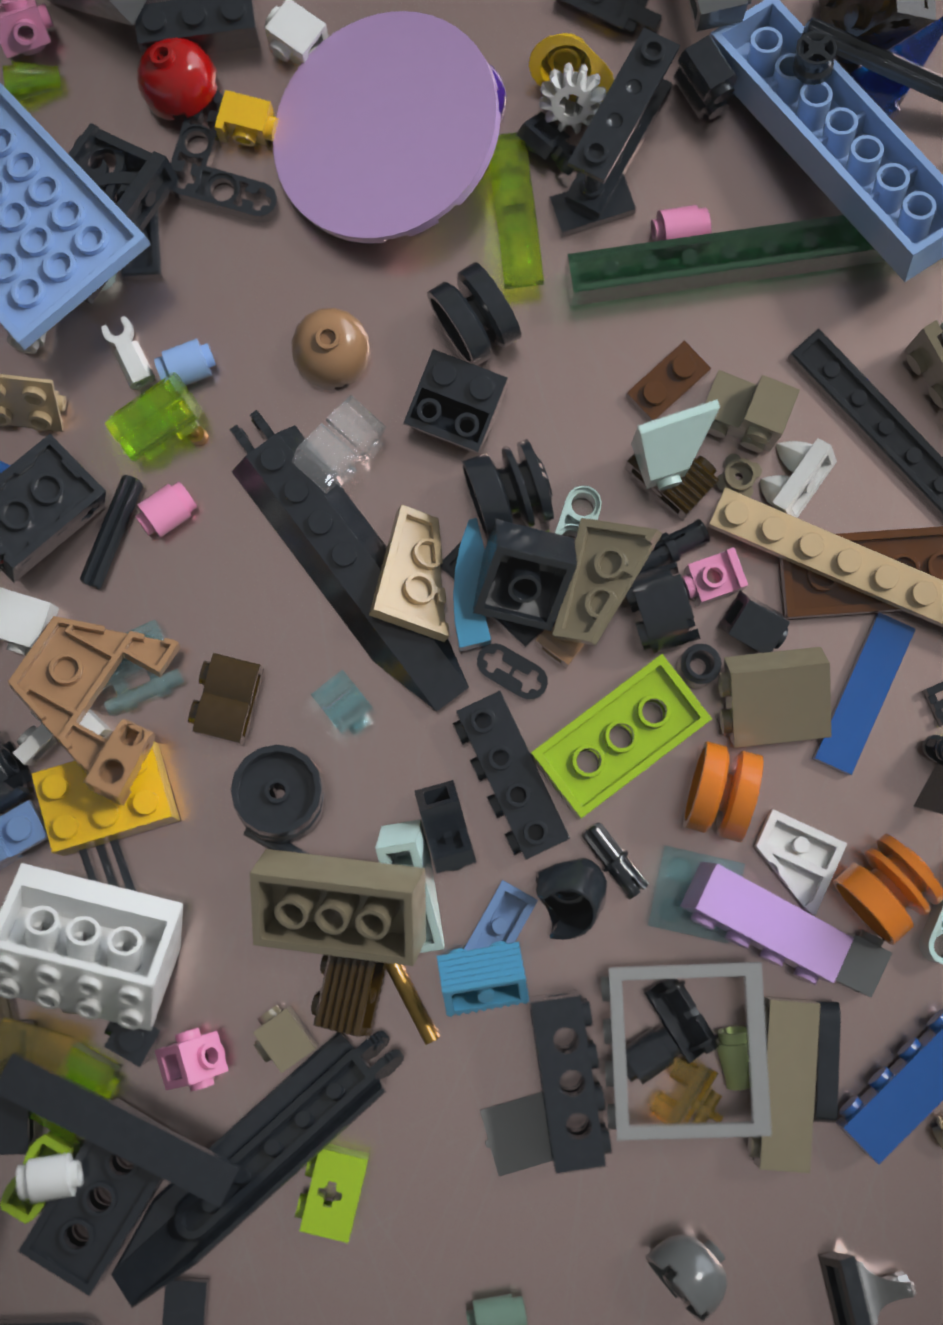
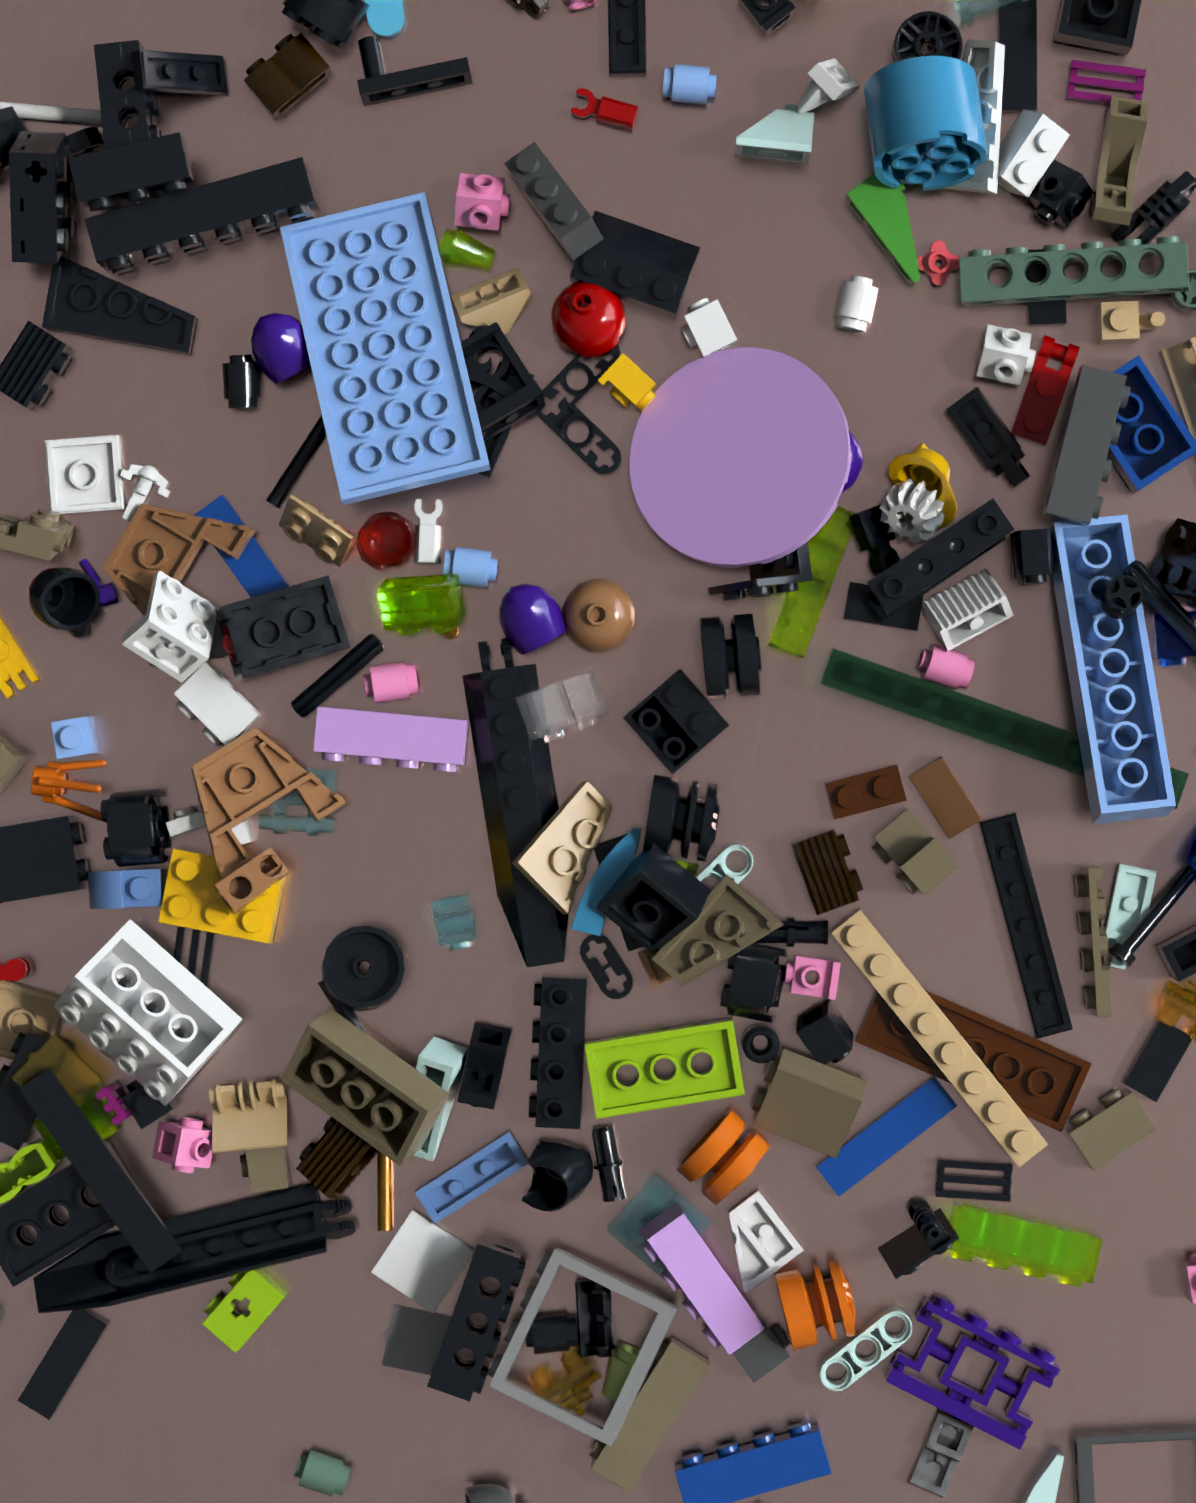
camera: 25 degrees right, 5 degrees up
white brick [16,1153,83,1203] -> none
dark brown brick [188,653,263,746] -> none
dark azure brick [437,941,529,1017] -> none
light aqua slope [631,400,720,491] -> none
dark tan plate [716,453,762,498] -> none
white tile [760,438,837,518] -> none
black beam [813,1001,841,1123] -> none
none -> magenta tile [95,1080,132,1126]
none -> tan hinge [209,1079,287,1153]
none -> lavender brick [313,707,469,772]
none -> clear red hair [356,511,415,570]
none -> white tile [371,1209,475,1313]
none -> tan slope [451,267,531,335]
none -> dark purple piece [499,584,567,654]
none -> black bracket [708,542,813,601]
none -> medium nougat slope [909,756,982,839]
none -> white brick [922,569,1014,651]

